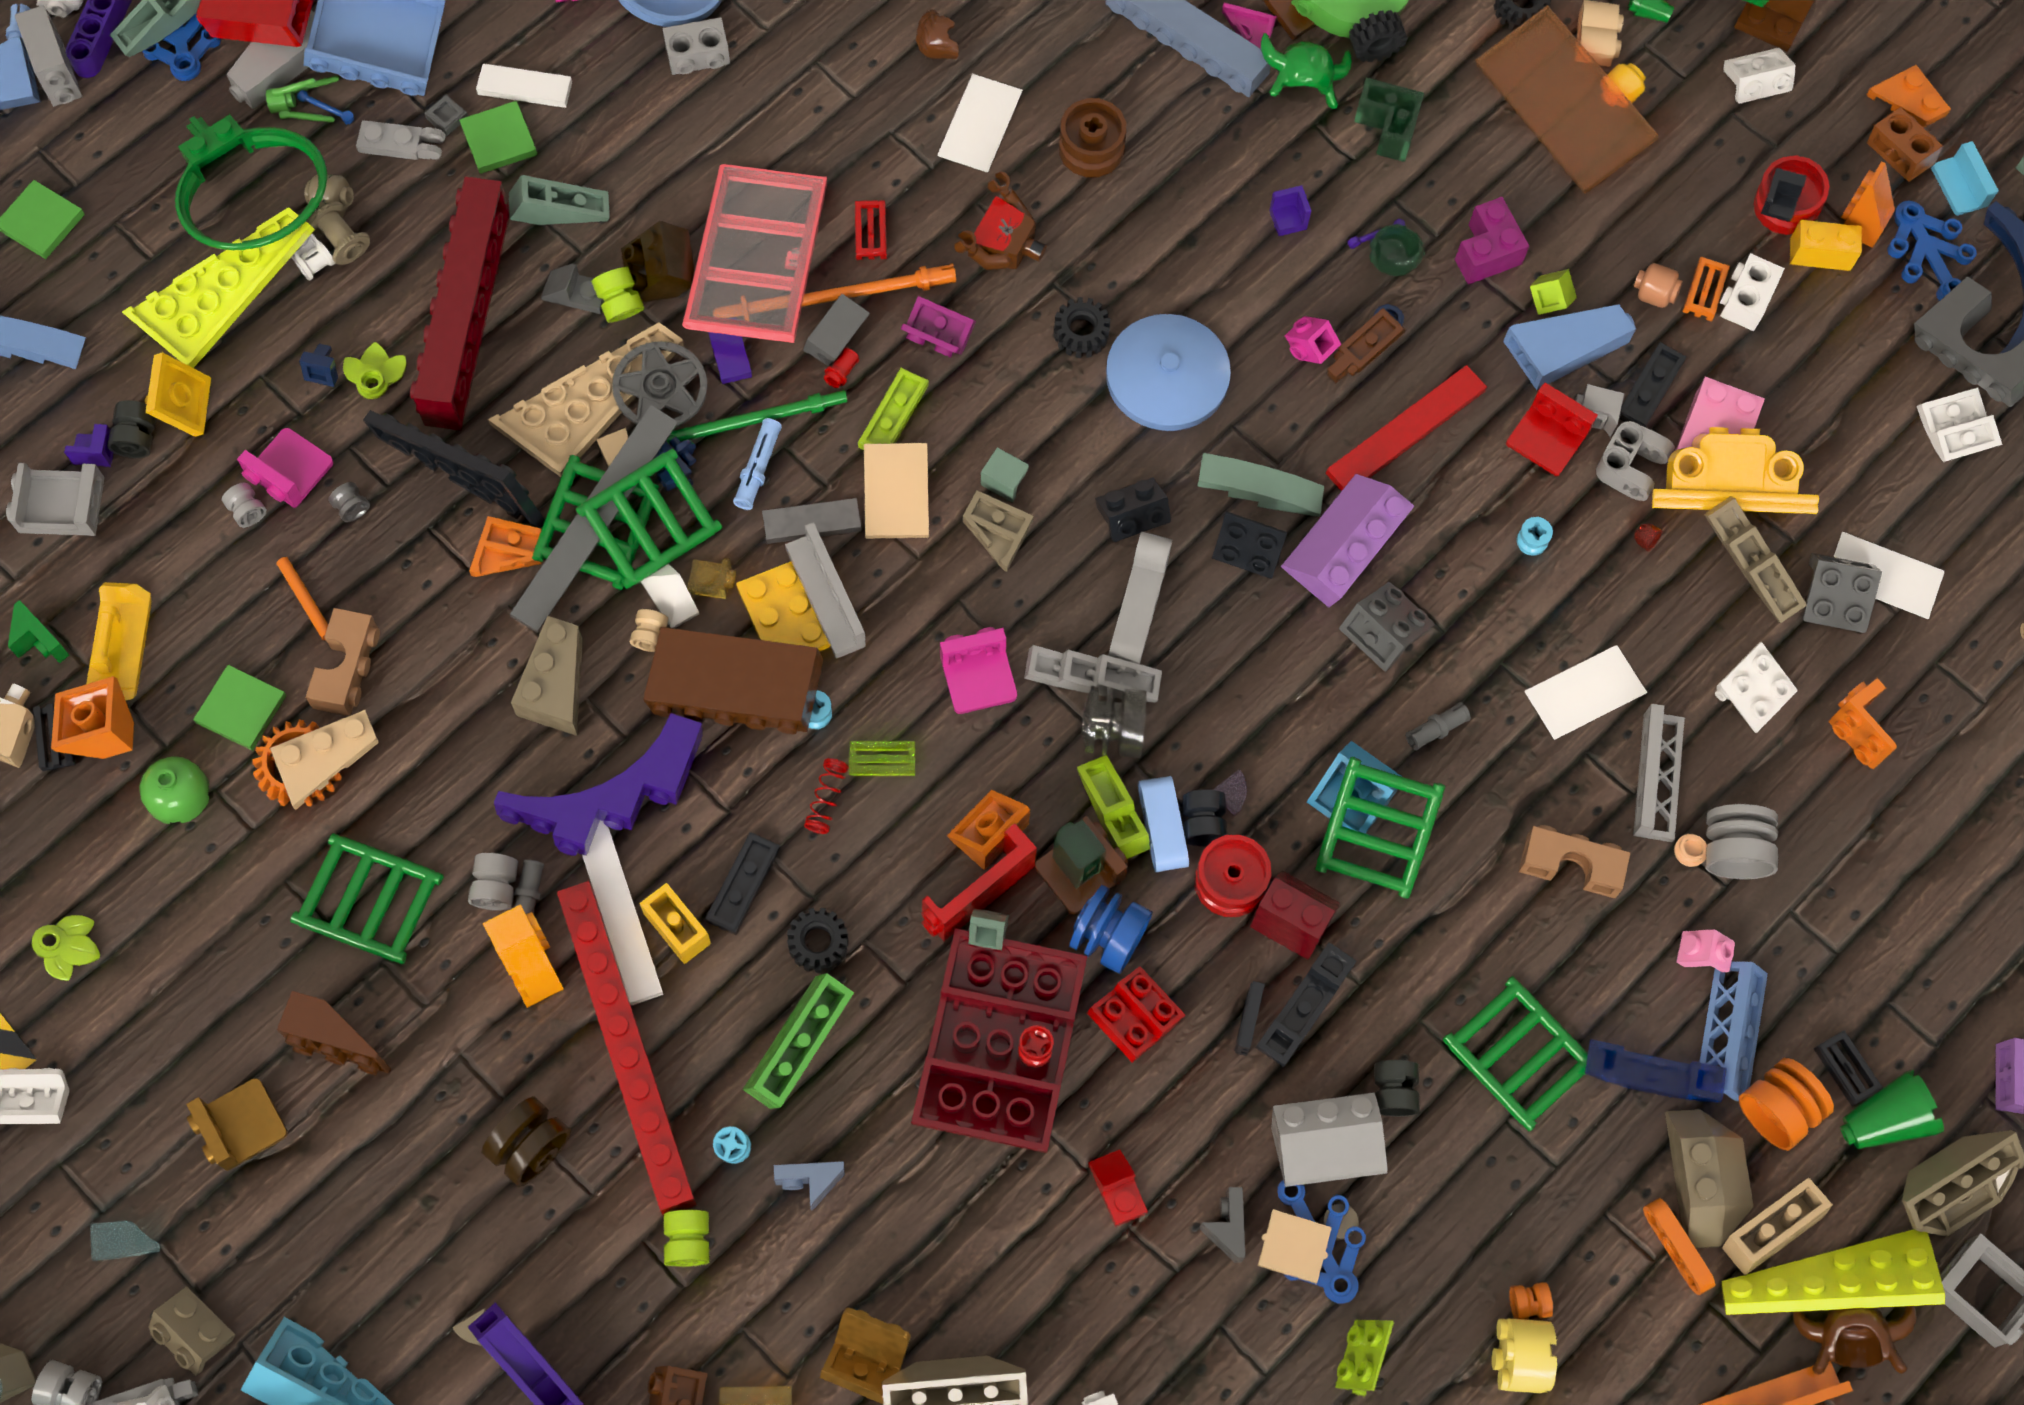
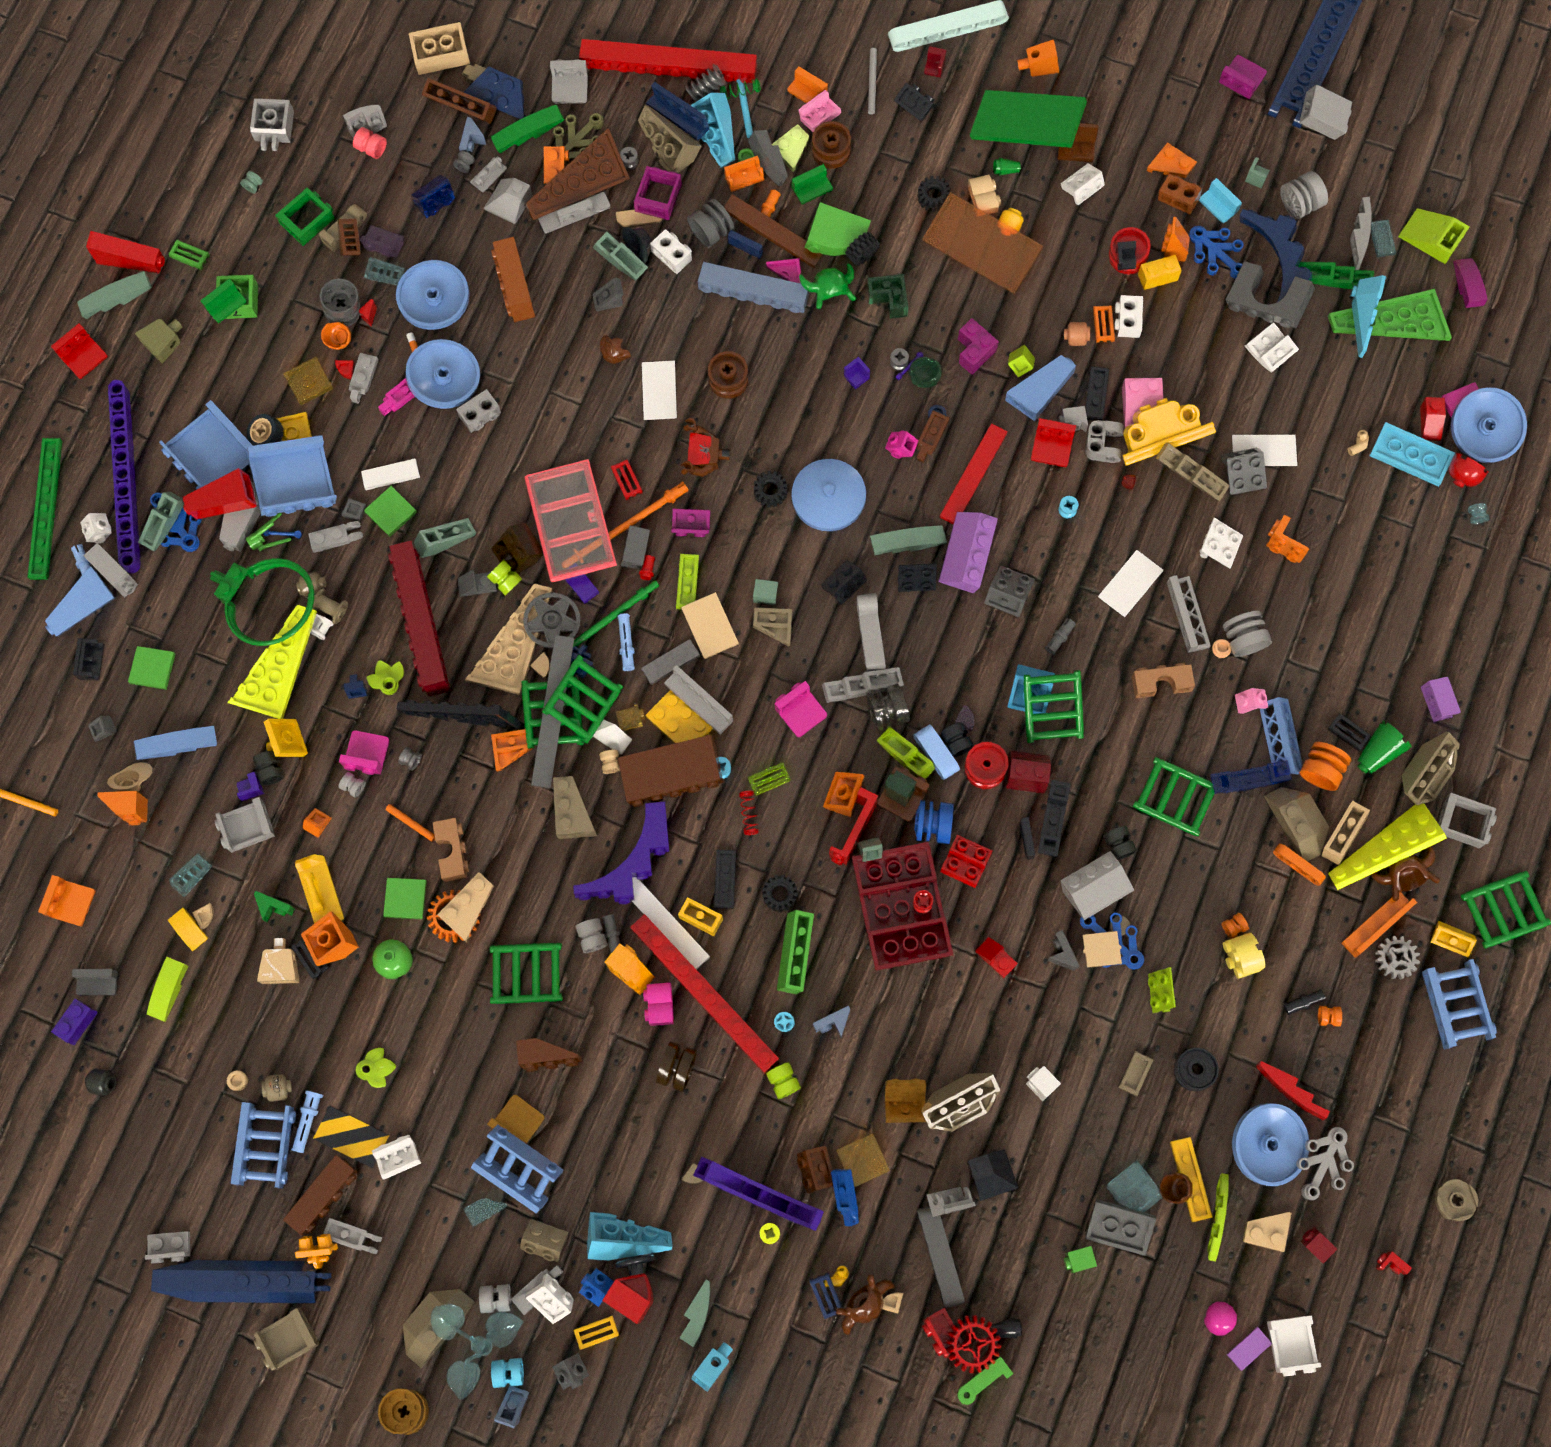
camera: 15 degrees left, 5 degrees up
none -> orange slope [303,808,331,837]
none -> medium blue fence [471,1125,564,1214]
none -> dark pink brick [643,983,674,1026]
none -> flat silver wheel [890,348,909,371]

